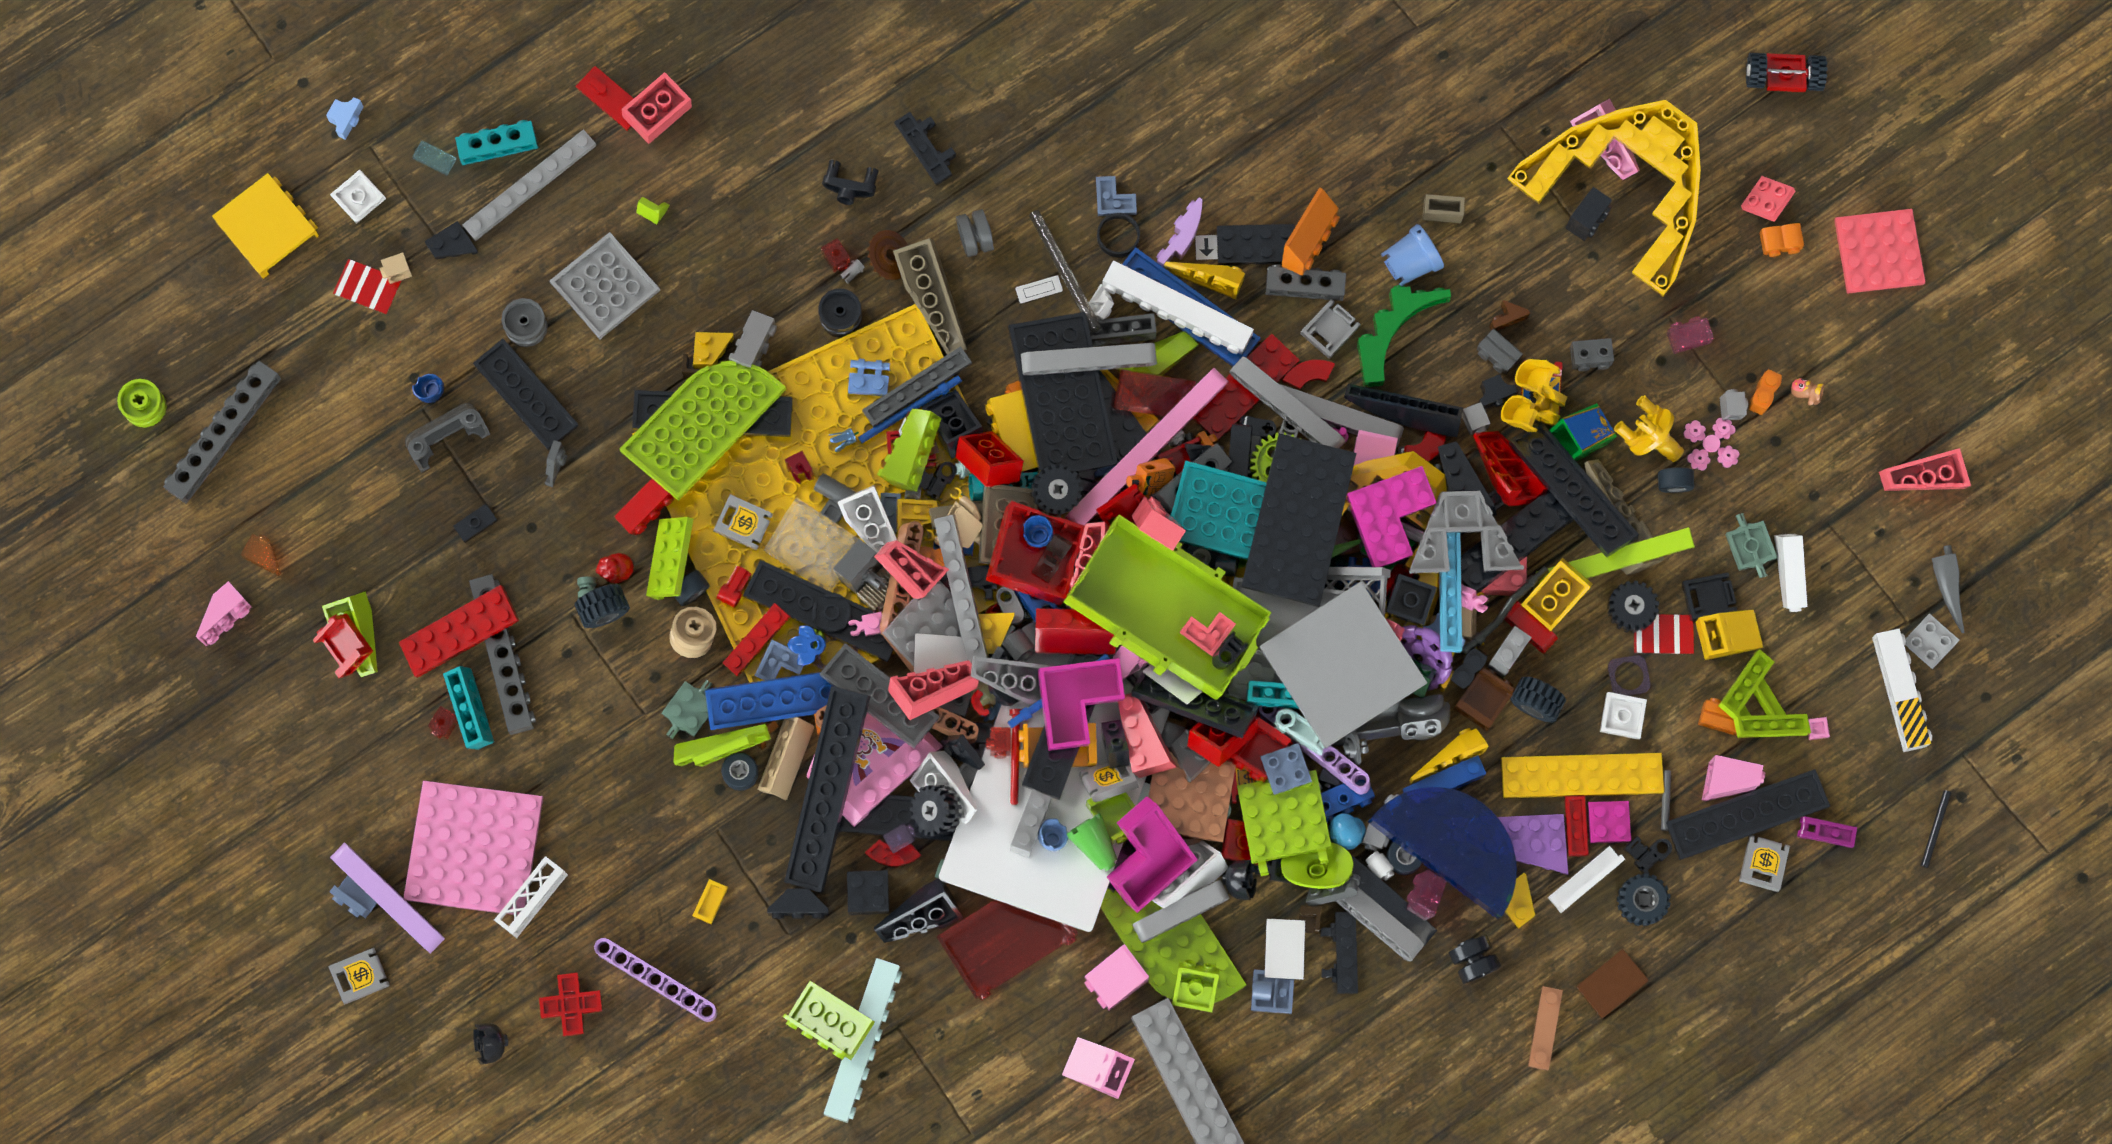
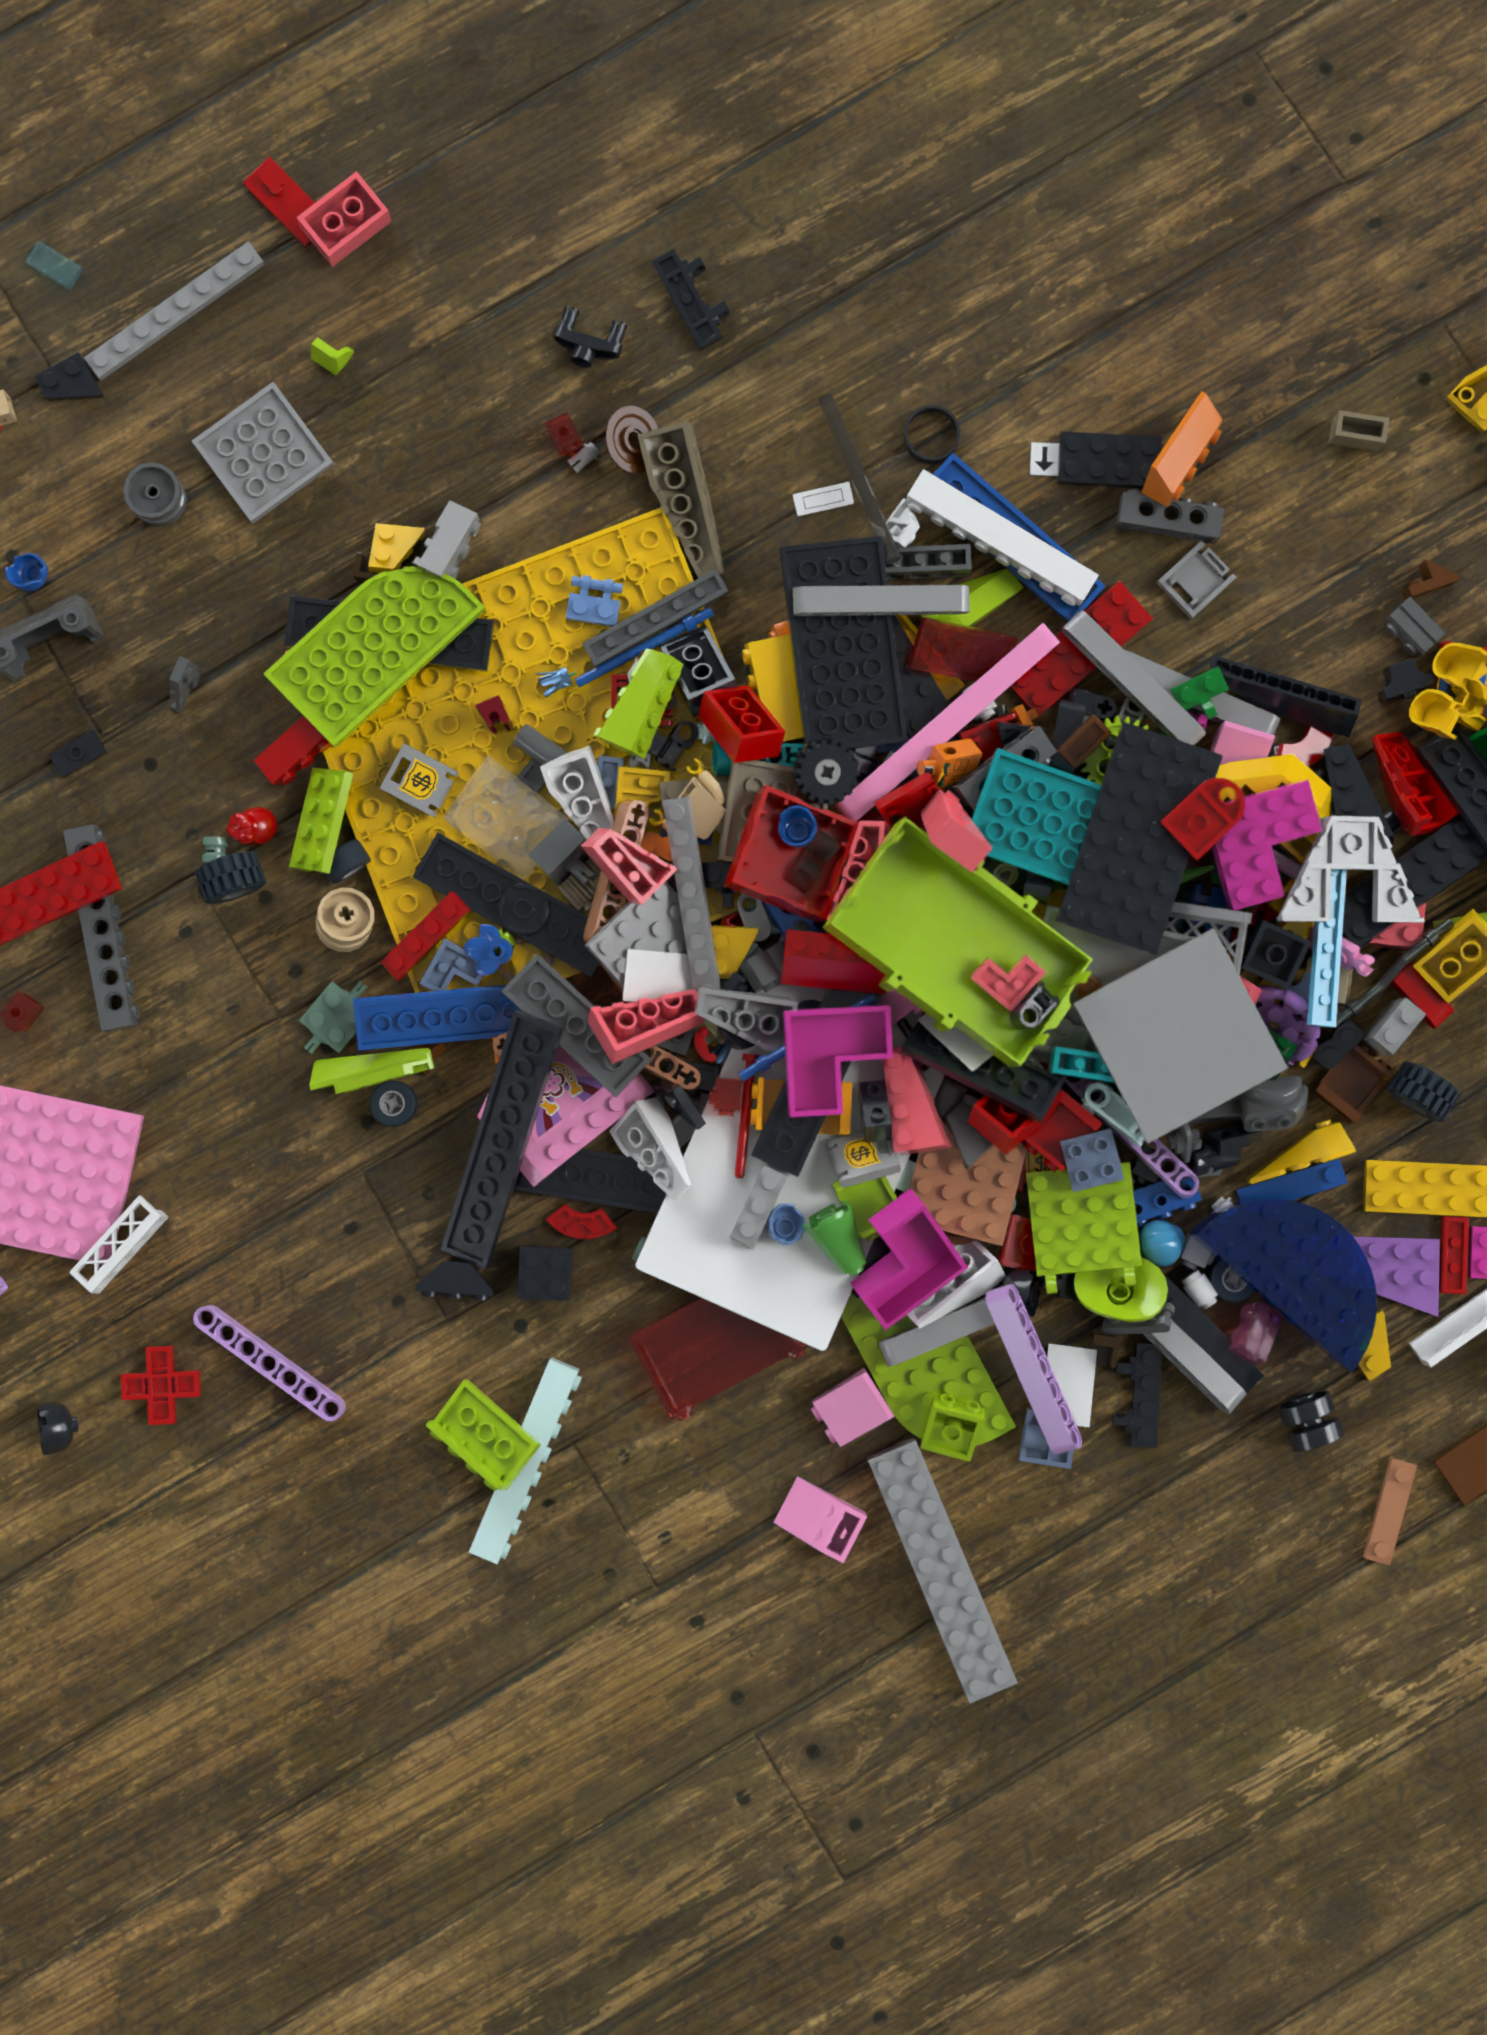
camera: 10 degrees right, 10 degrees up
teal brick [443,666,494,750] -> none
teal brick [455,120,538,165] -> none
black plate [473,339,579,451] -> none
yellow tile [693,879,728,924] -> none
red piece [716,566,752,608] -> none
tan panel [757,717,814,800] -> none
black wheel [818,289,862,337] -> none
bright pink plate [849,612,882,636] -> none
black wedge [874,878,964,943] -> none
clear purple brick [883,822,916,853] -> none
black wheel [910,785,962,836] -> none
dark grey wheel [956,209,994,257] -> none
sand blue plate [1096,176,1137,216] -> none
lavender slope [1156,197,1202,267] -> none
yellow wedge [1164,262,1245,299] -> none
red tile [1282,360,1335,390] -> none
green arch [1357,285,1451,388] -> none
medium blue piece [1381,224,1444,287] -> none
light grey brick [1462,402,1490,435] -> none
none -> lavender beam [985,1284,1082,1455]
none -> reddish brown tile [1056,714,1112,769]
none -> clear orange wheel [1075,974,1102,1000]
none -> red tile [1160,778,1245,860]
none -> green plate [1171,666,1229,719]
none -> black plate [1184,1124,1263,1177]

